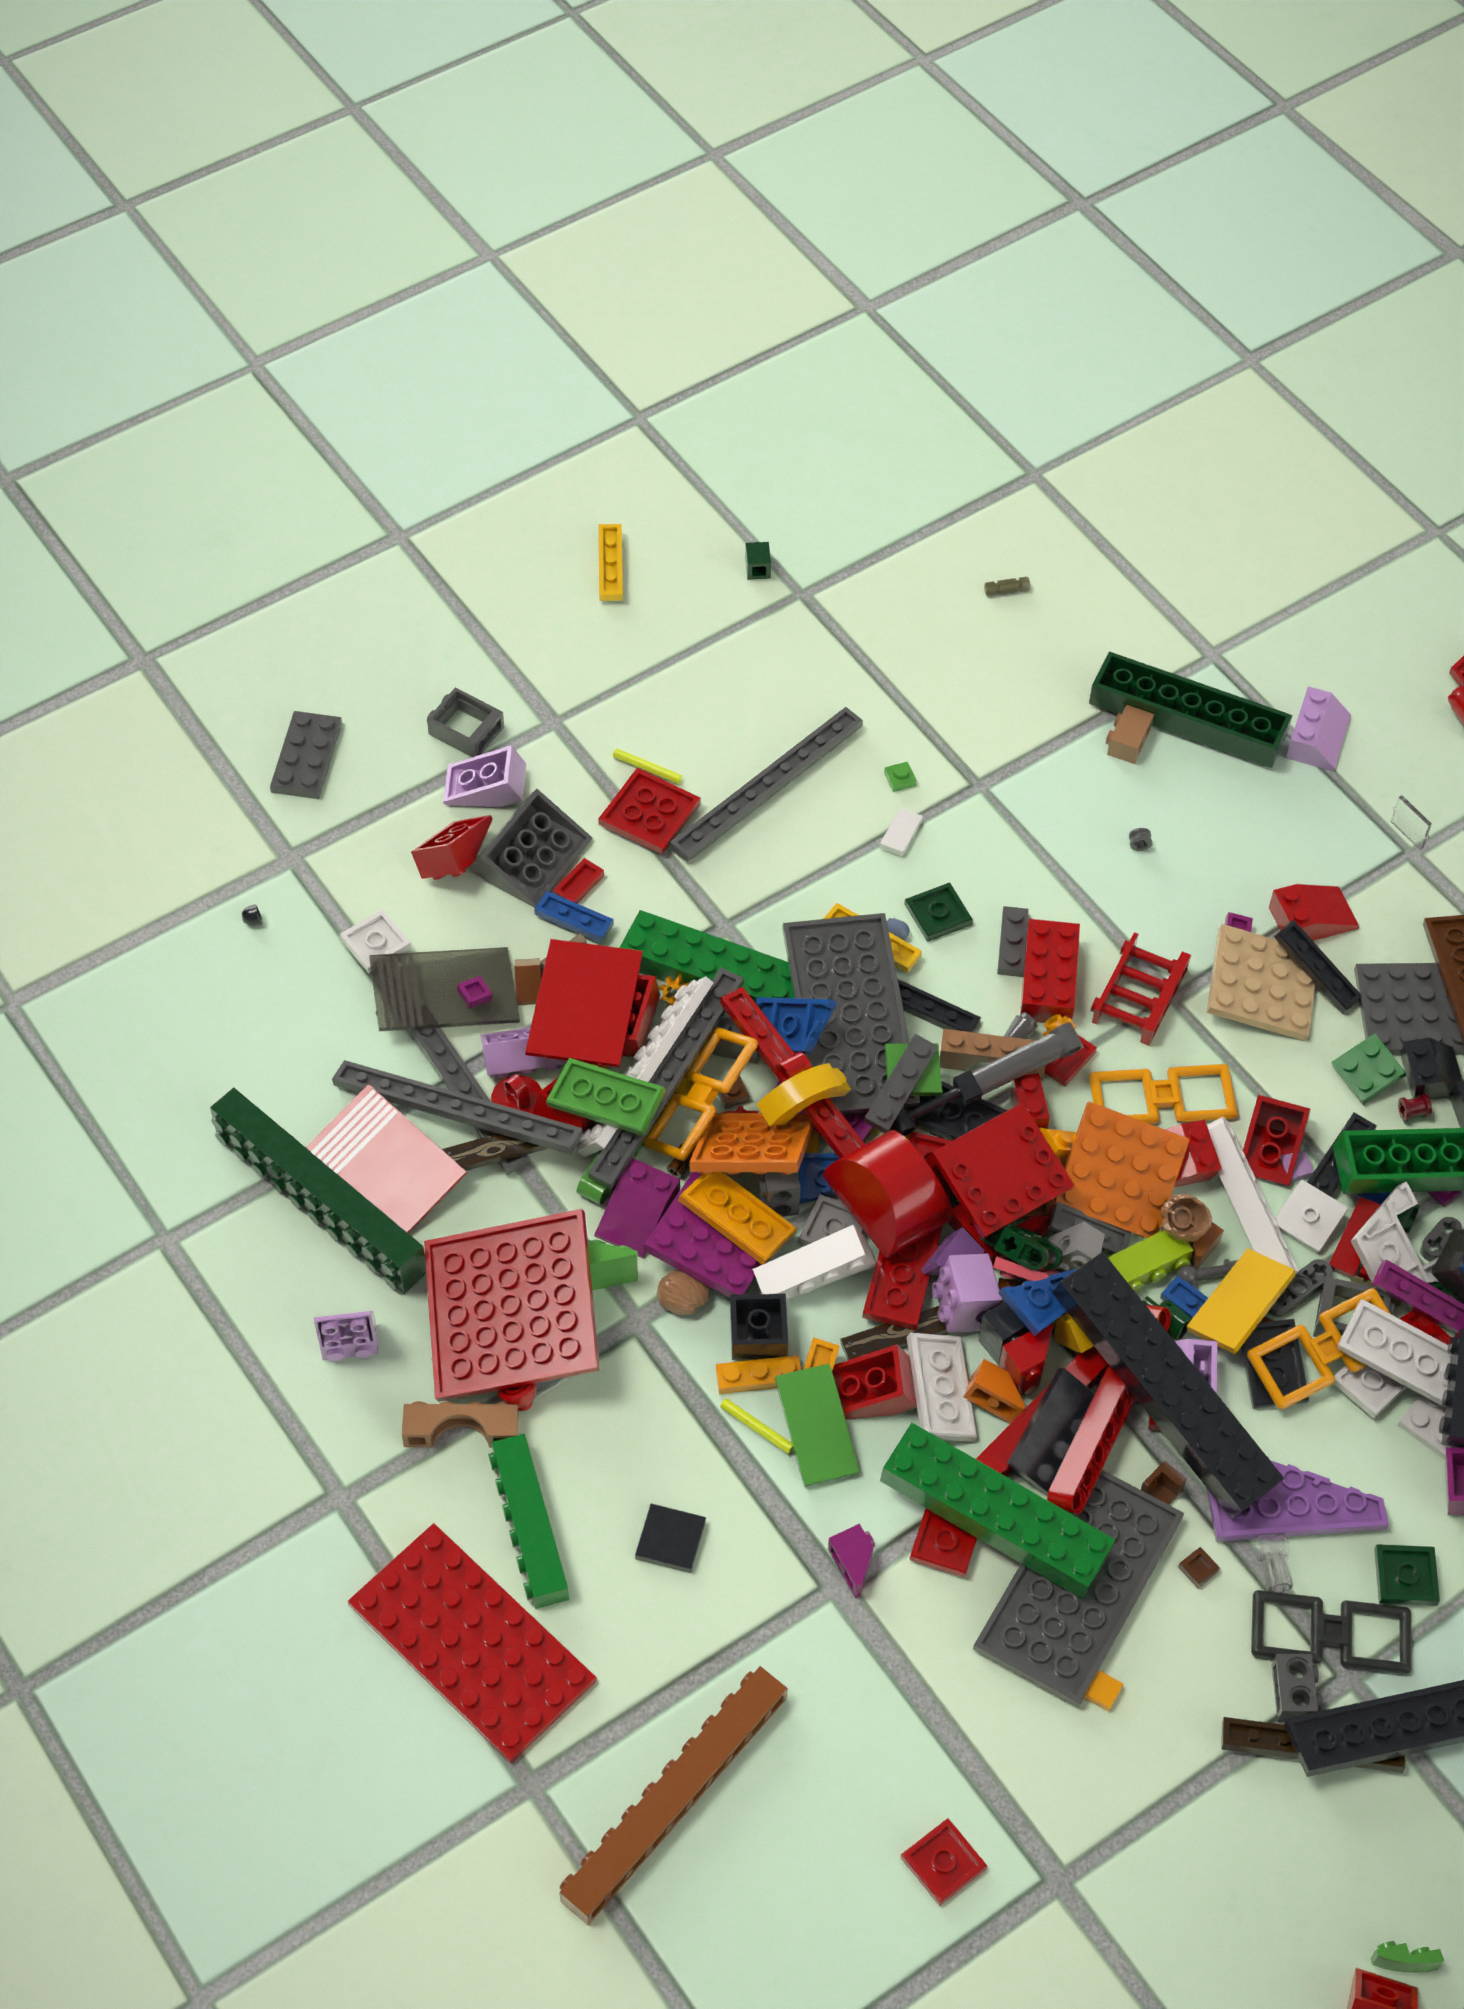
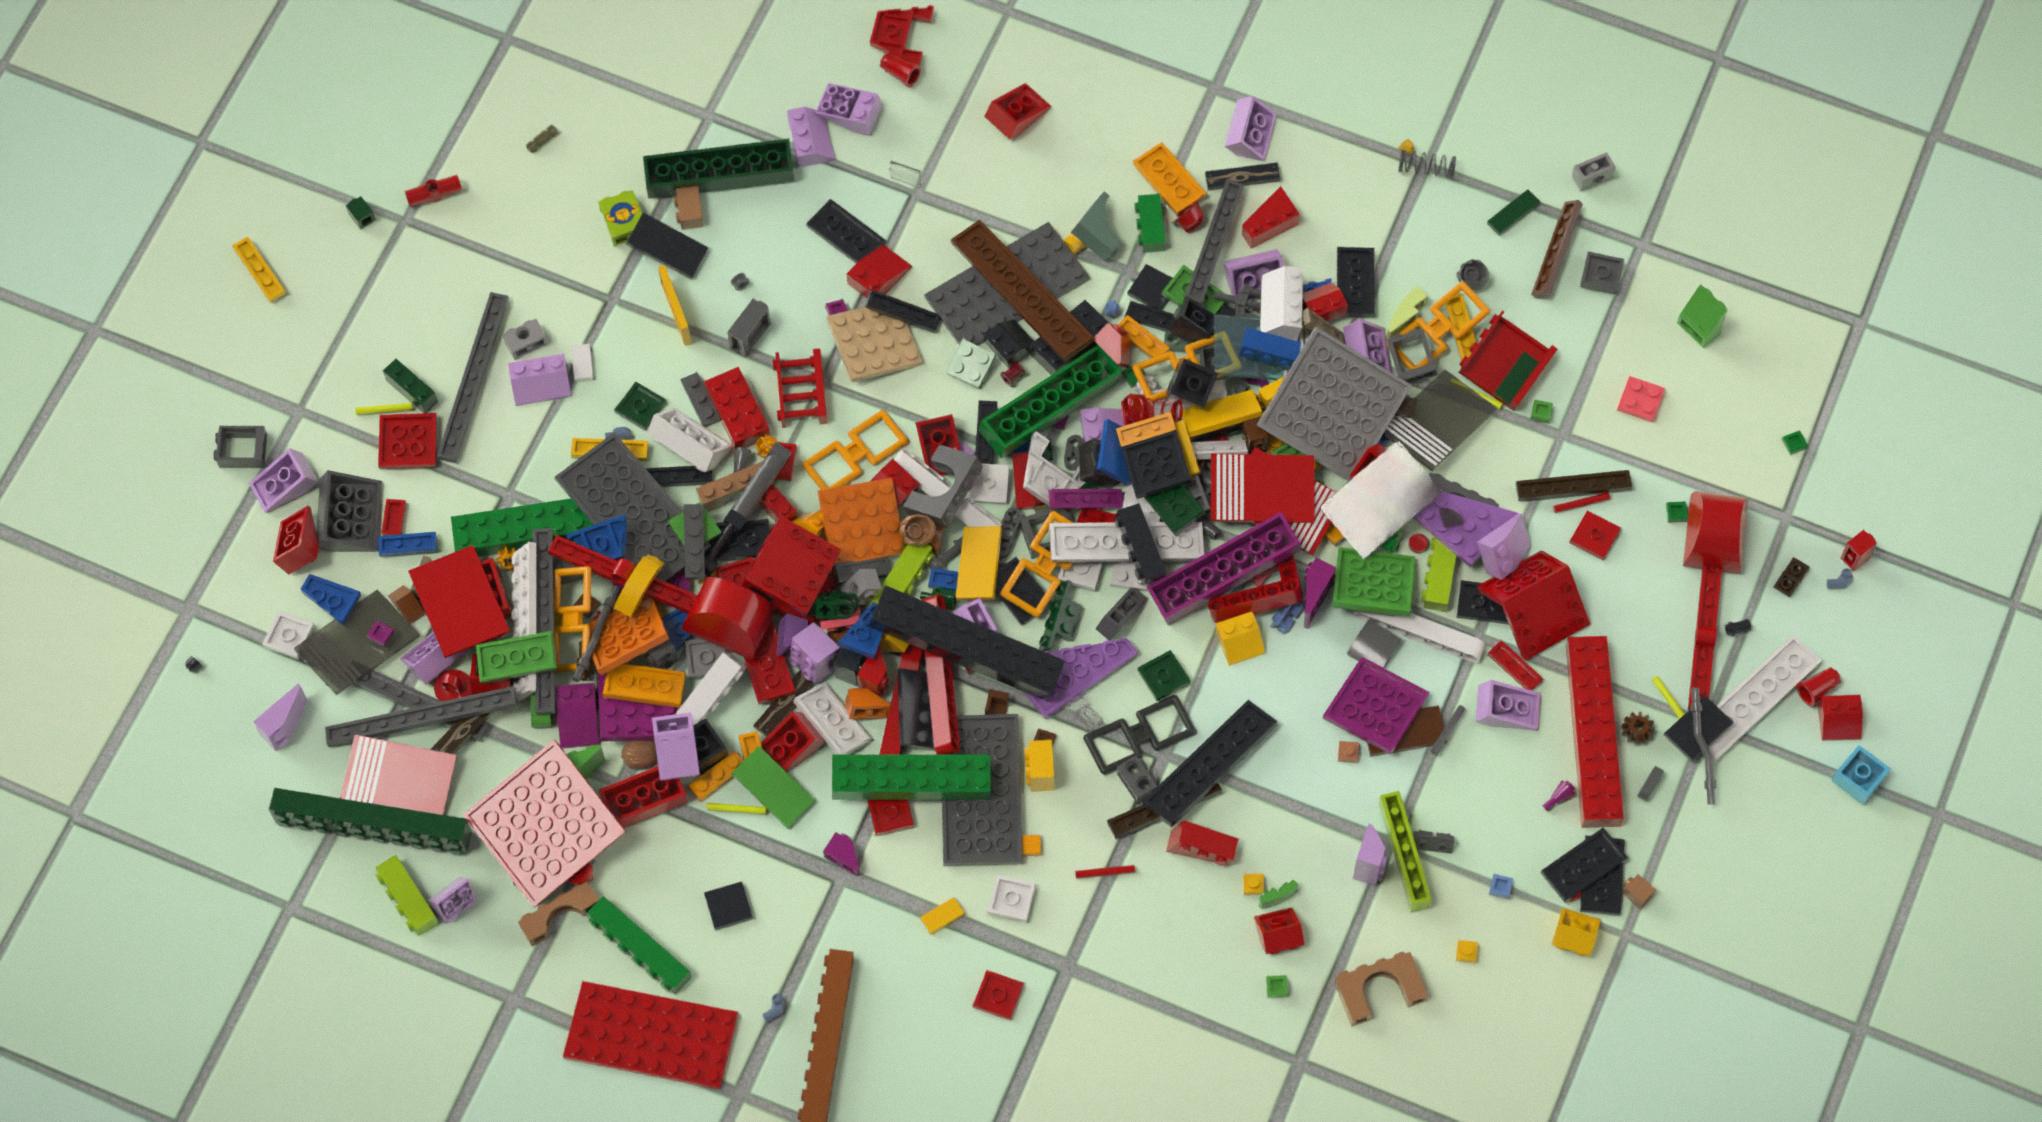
camera: 30 degrees left, 10 degrees up
dark grey plate [270,711,342,799] -> none
bright green plate [884,761,916,792] -> none
none -> lavender slope [253,684,307,751]
none -> blue wing [300,574,361,626]
none -> lime brick [375,855,439,936]
none -> dark green brick [383,358,438,413]
none -> red piece [404,175,462,207]
none -> light grey brick [503,319,548,360]
none -> lavender slope [508,354,571,406]
none -> dark grey bar [572,585,621,682]
none -> lime panel [598,190,642,246]
none -> red brick [599,766,688,828]
none -> black tile [626,212,709,280]
none -> white slope [646,408,733,472]
none -> lavender slope [652,712,700,781]
none -> yellow tile [658,265,692,346]
none -> dark grey window [727,299,771,358]
none -> sand blue arm [762,994,785,1023]
none -> black tile [806,199,886,263]
none -> lavender slope [815,83,883,135]
none -> dark grey arch [903,445,983,528]
none -> yellow tile [920,897,964,935]
none -> white plate [987,875,1035,922]
none -> yellow brick [1025,740,1054,792]
none -> dark green bracket [1039,580,1083,651]
none -> red bar [1075,865,1135,879]
none -> dark grey slope [1095,587,1147,641]
none -> red wedge [1166,820,1239,866]
none -> yellow plate [1243,874,1264,895]

